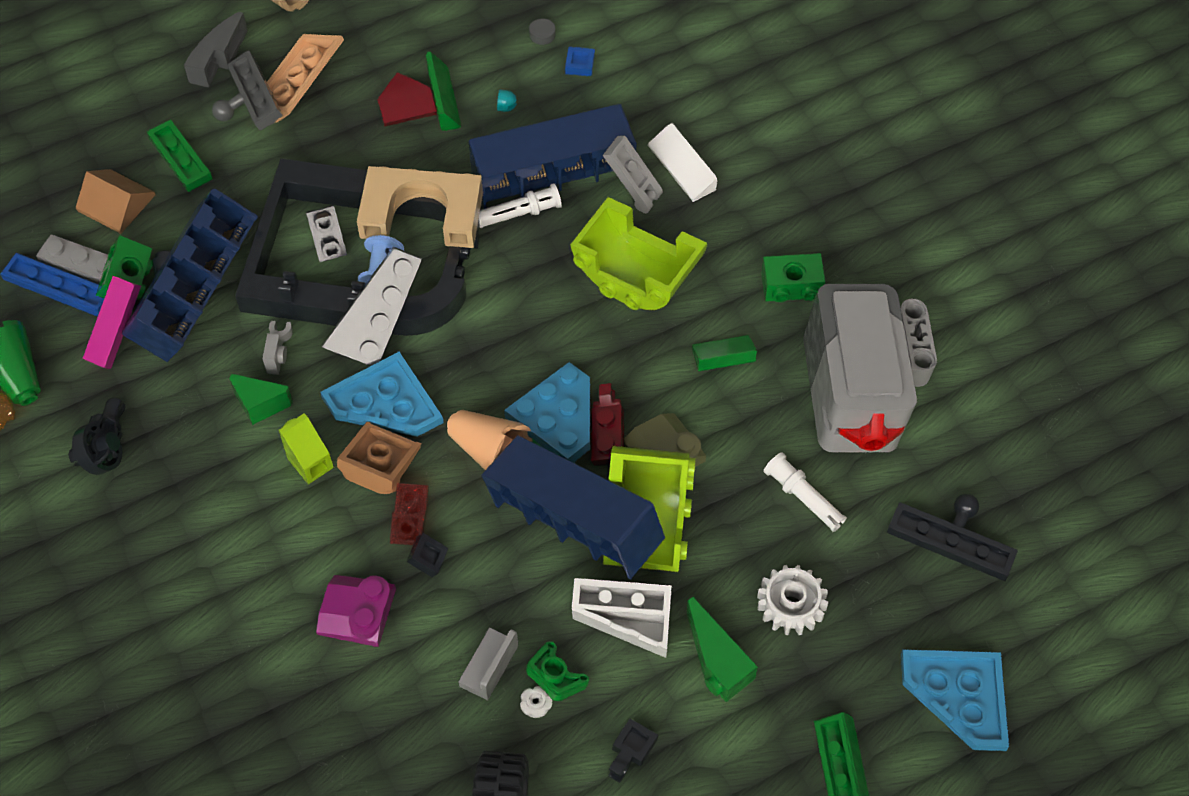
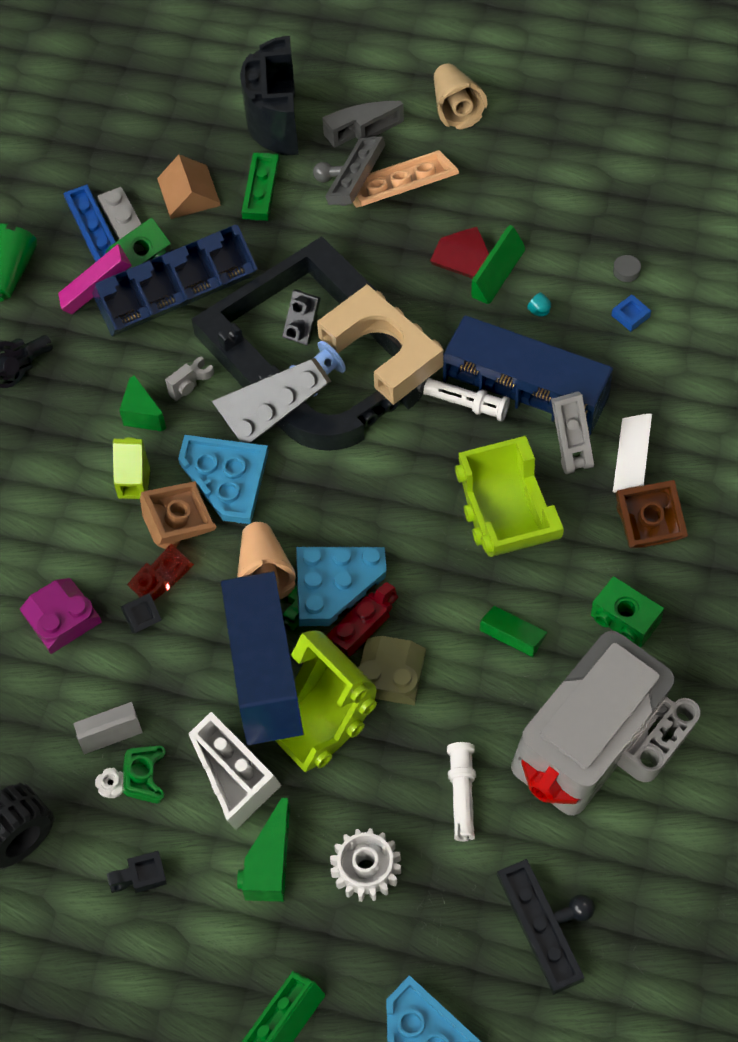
camera: 45 degrees right, 0 degrees up
none -> black cylinder [240,36,299,155]
none -> reddish brown slope [615,480,688,549]

